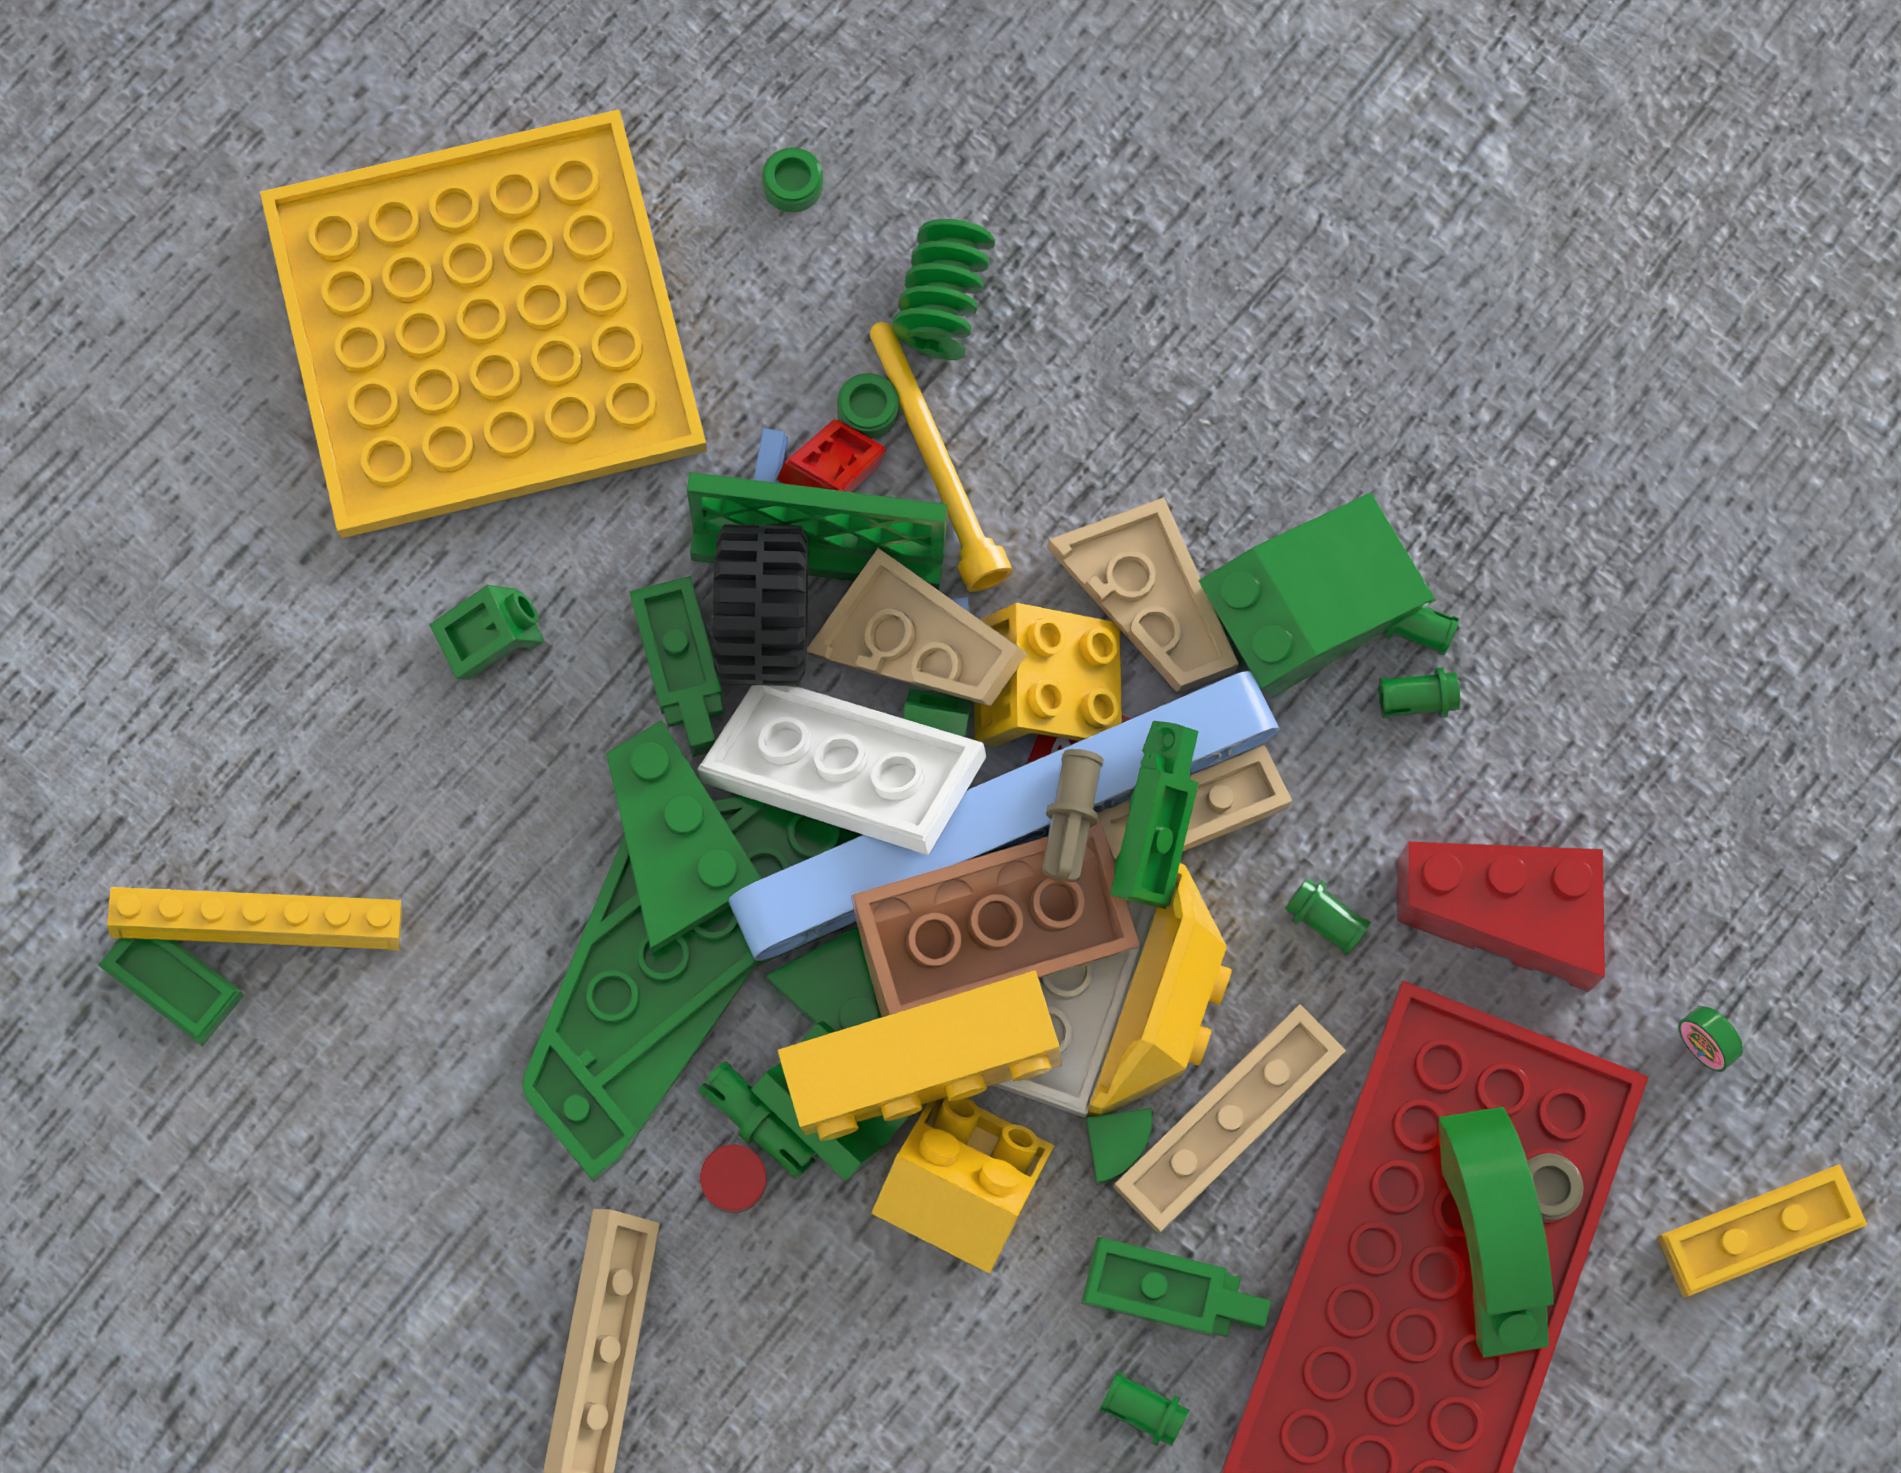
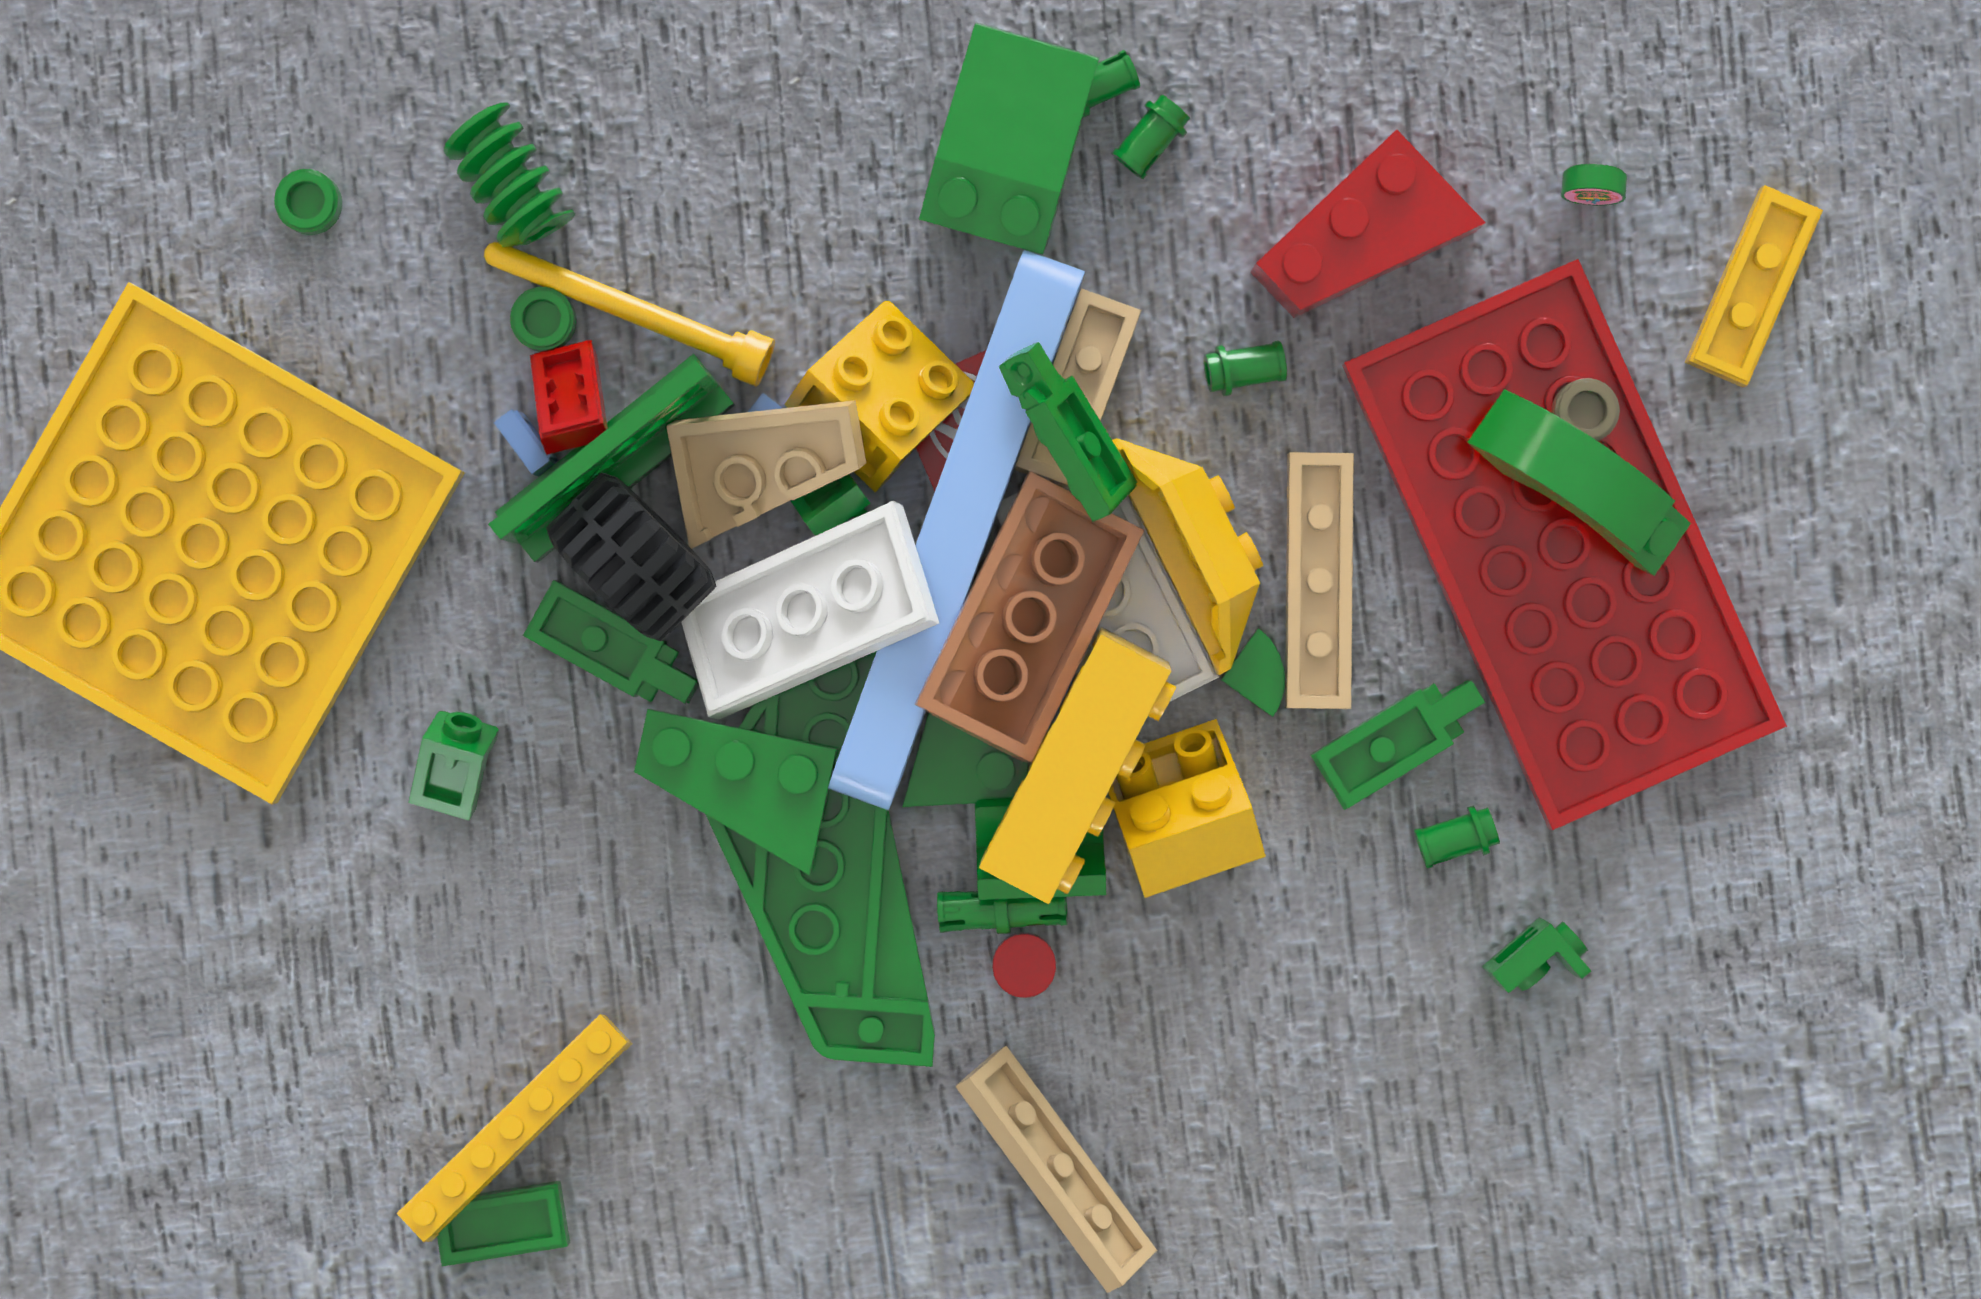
camera: 40 degrees left, 15 degrees up
dark tan axle [1042,749,1104,882] -> none
tan wing [1047,497,1239,693] -> none

